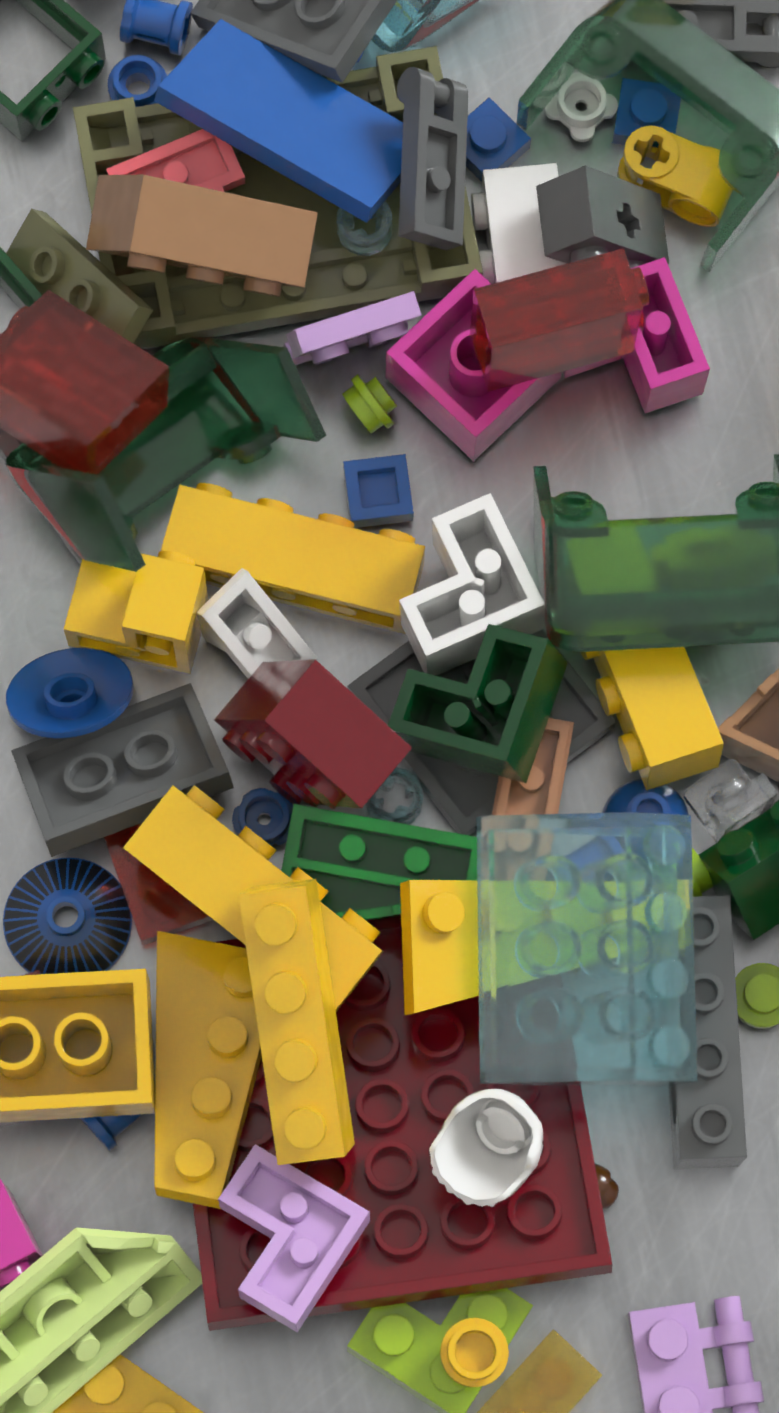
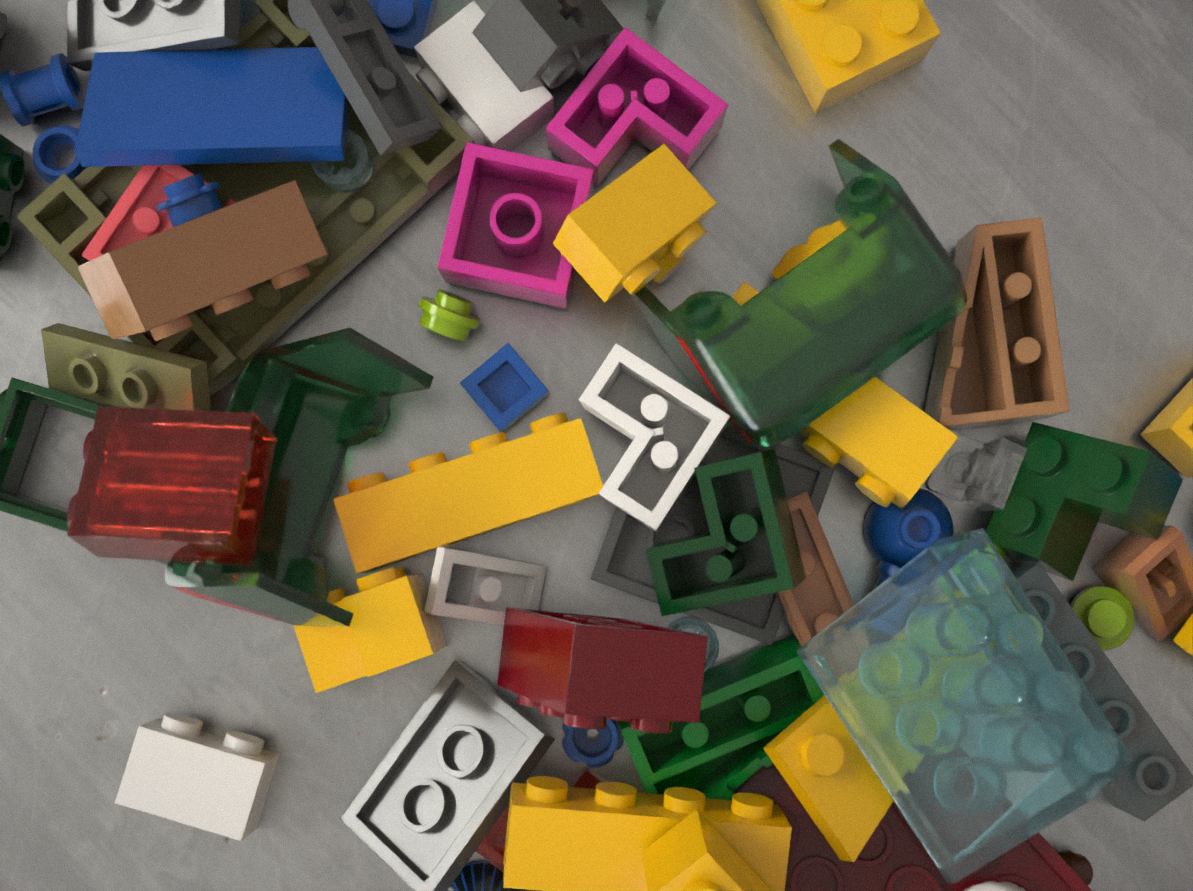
camera: 30 degrees left, 10 degrees up
blue dish [6,648,134,738] -> none
lavender plate [283,291,422,367] -> none
clear red brick [470,248,649,392] -> none
none -> blue plate [157,173,223,227]
none -> yellow brick [553,144,717,303]

